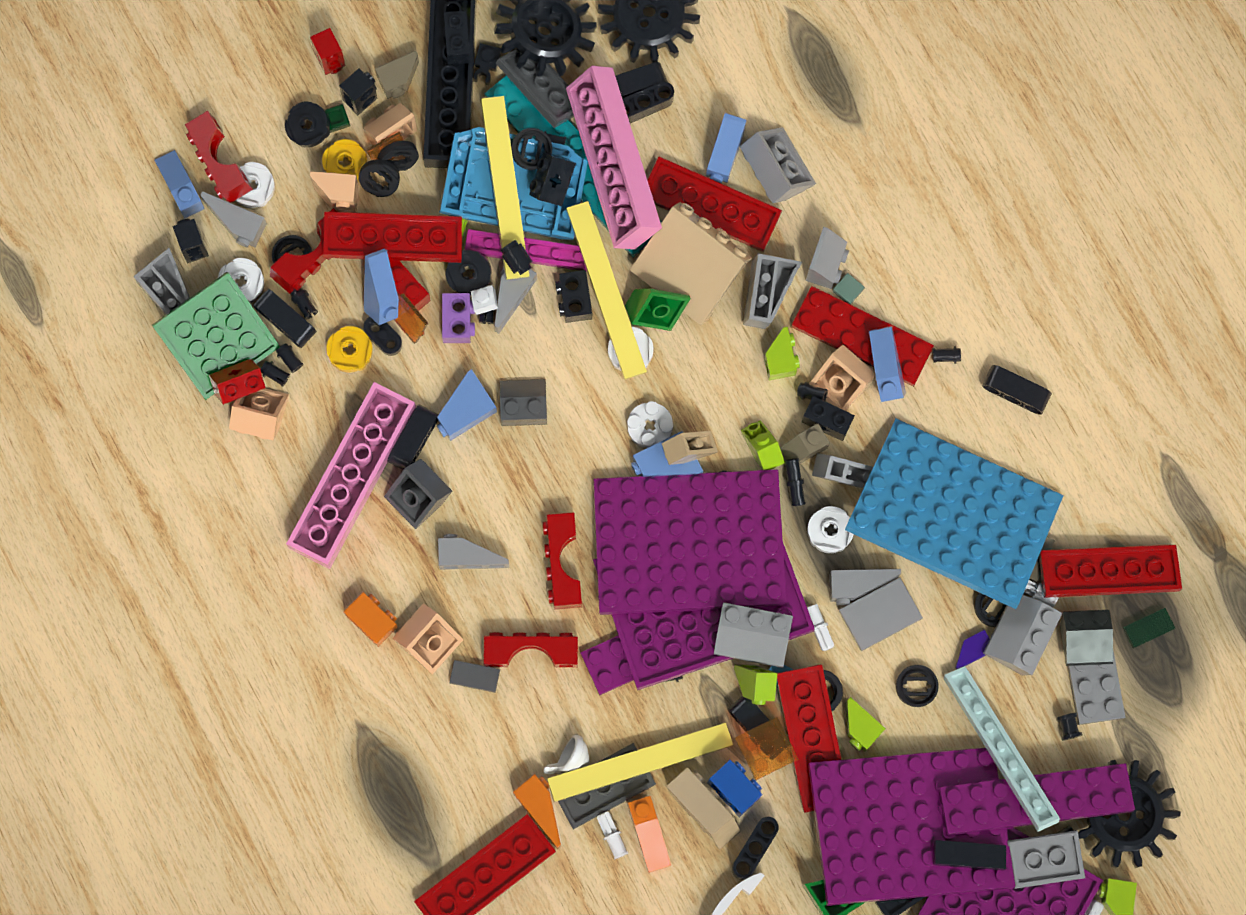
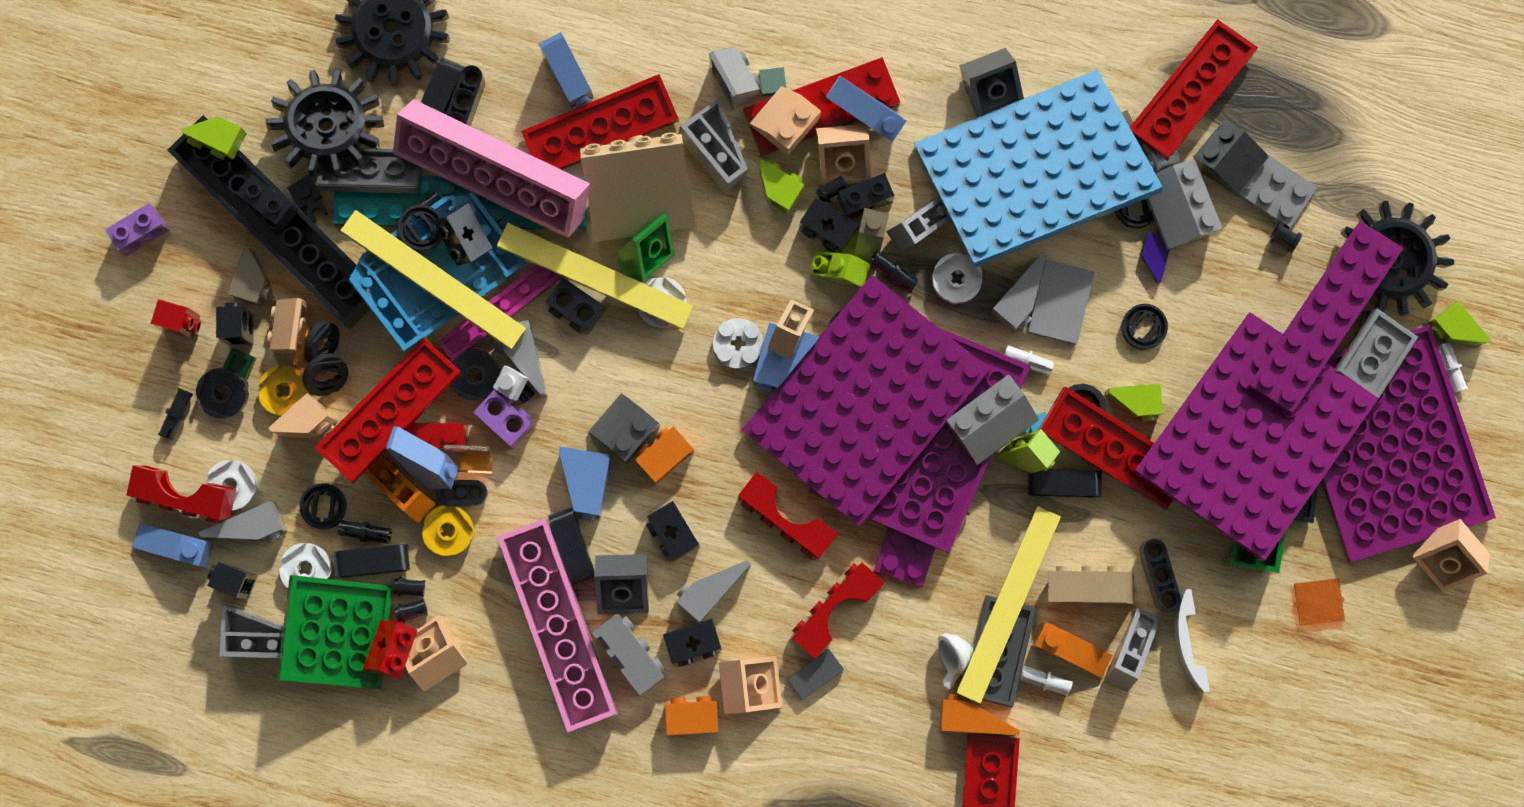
camera: 45 degrees left, 5 degrees up
red arch [270,208,337,294] -> none
black brick [501,240,533,275] -> none
blue brick [707,760,763,818] -> none
clear orange plate [734,717,799,781] -> none
light grey slope [740,127,816,203] -> none
black pin [933,346,961,364] -> none
black tile [934,840,1006,871] -> none
light aqua plate [944,666,1060,832] -> none
black beam [982,365,1052,415] -> none
clear green tile [1123,608,1176,649] -> none
none -> black pin [158,388,193,441]
none -> orange slope [364,455,435,523]
none -> light grey wedge [592,614,666,696]
none -> orange brick [635,426,694,485]
none -> black brick [645,501,700,562]
none -> black brick [663,619,722,667]
none -> light nougat slope [750,86,821,156]
none -> black brick [799,197,858,253]
none -> dark grey slope [959,48,1024,117]
none -> light grey slope [1104,607,1161,692]

